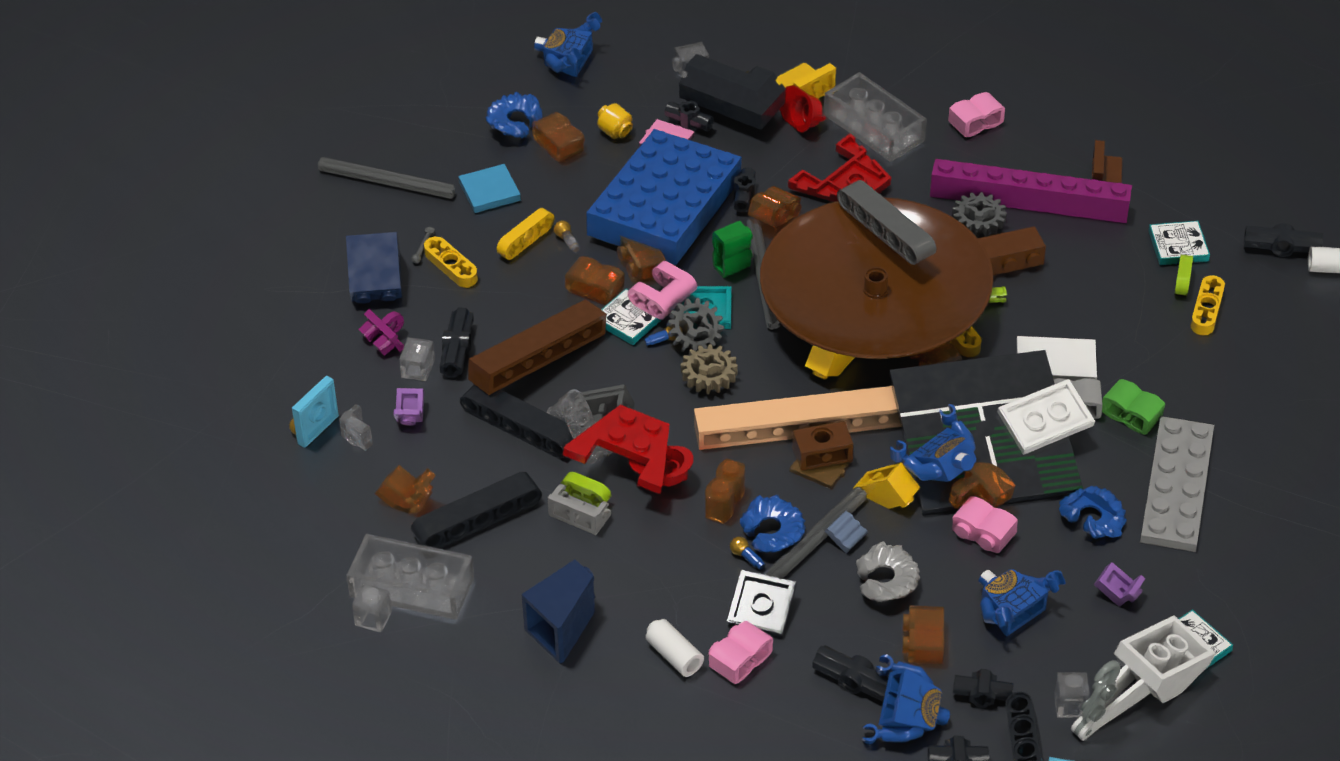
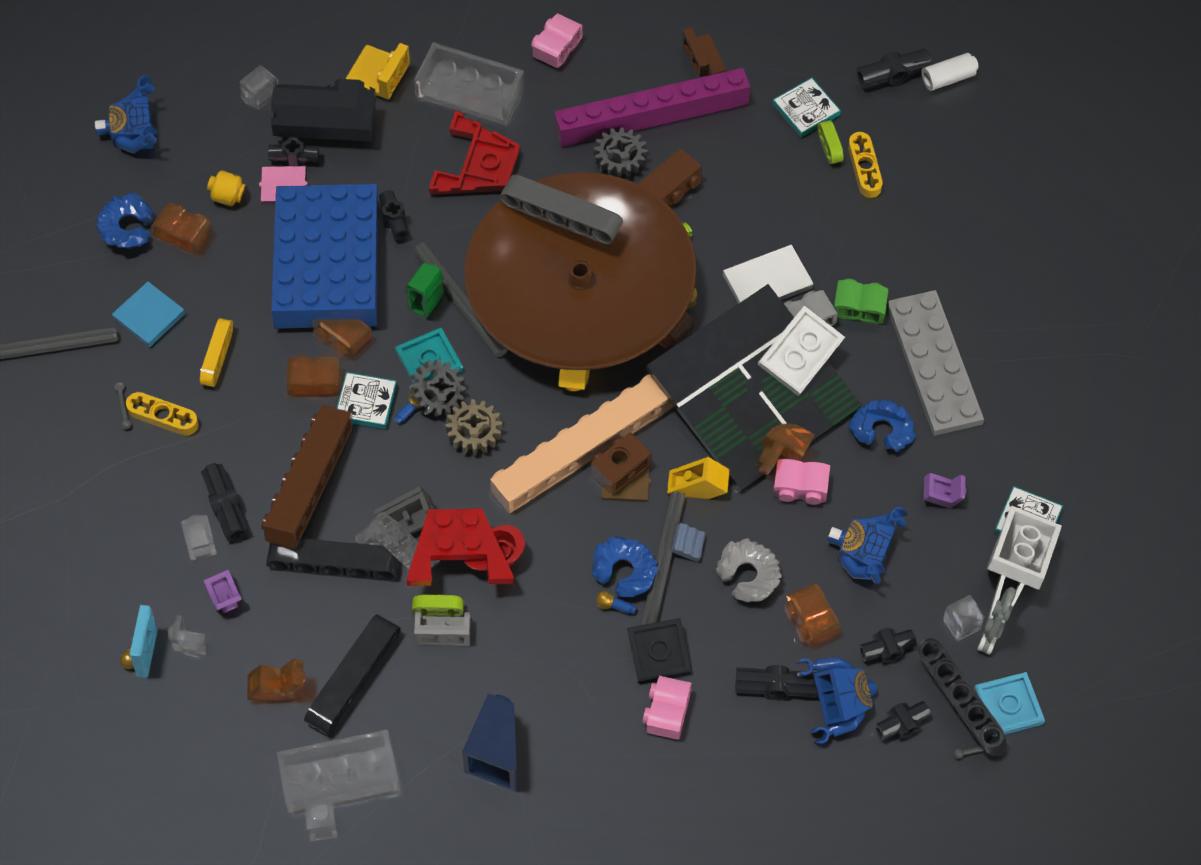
camera: 30 degrees left, 15 degrees up
dark blue slope [346,232,402,304] -> none
magenta hips [358,309,405,356] -> none
piece [554,221,580,252] -> none
bright pink connector [627,261,697,319] -> none
white brick [646,619,704,677] -> none
clear orange brick [705,459,745,523] -> none
clear orange brick [748,186,801,227] -> none
red piece [780,85,826,132] -> none
blue torso [890,404,977,482] -> none

